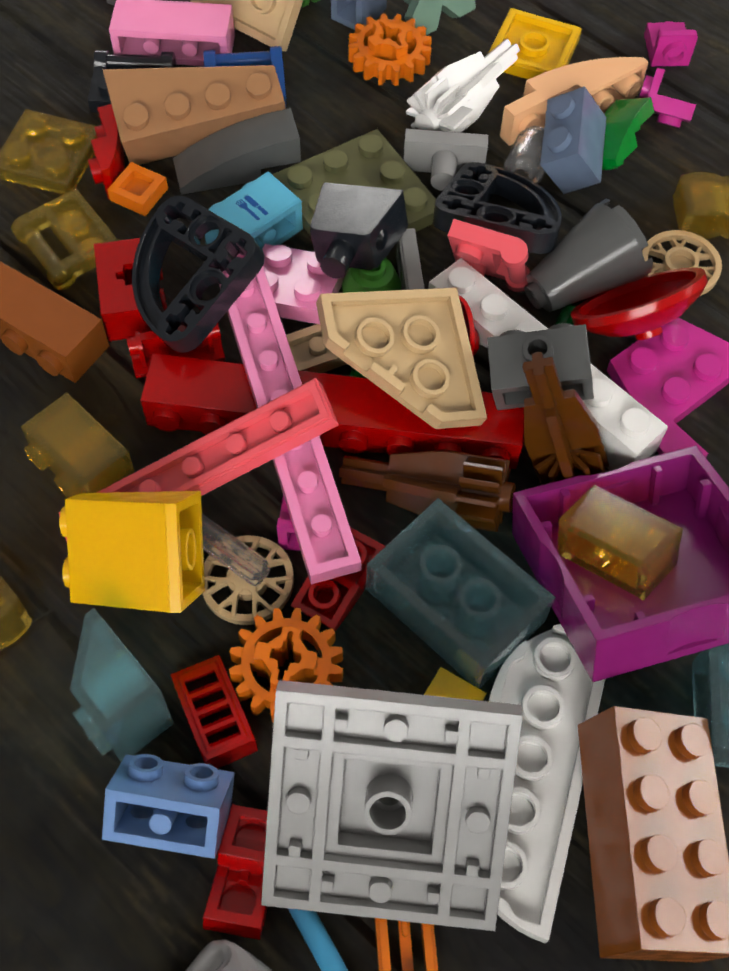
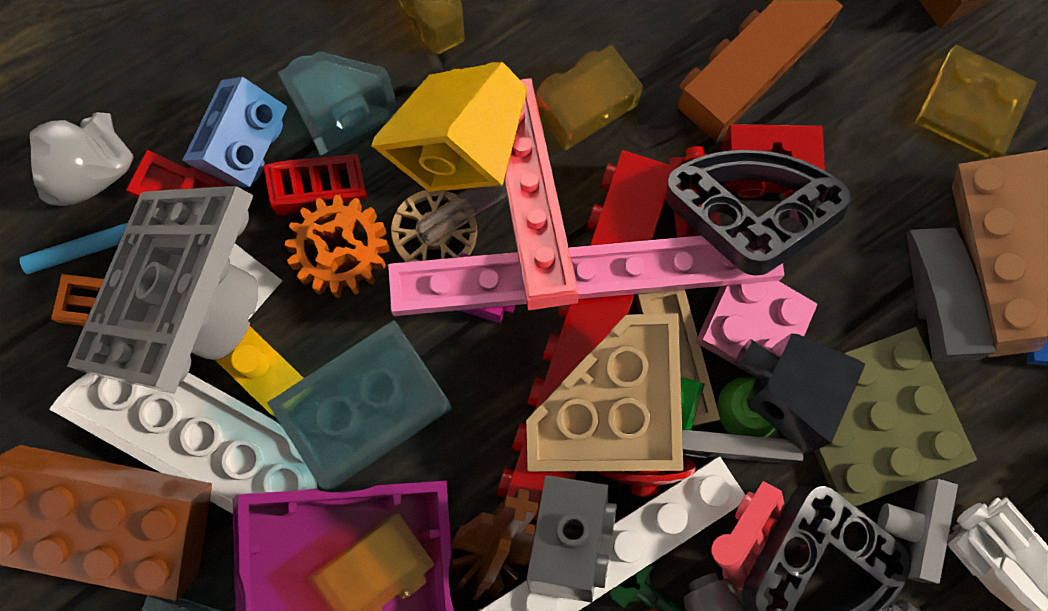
camera: 100 degrees right, 15 degrees up
clear yellow plate [11,189,118,290] -> none
red slope [88,104,125,199] -> none
orange plate [107,162,168,216] -> none
medium azure brick [205,171,303,249] -> none
red slope [290,527,388,631] -> none
reddish brown piece [339,449,516,532] -> none

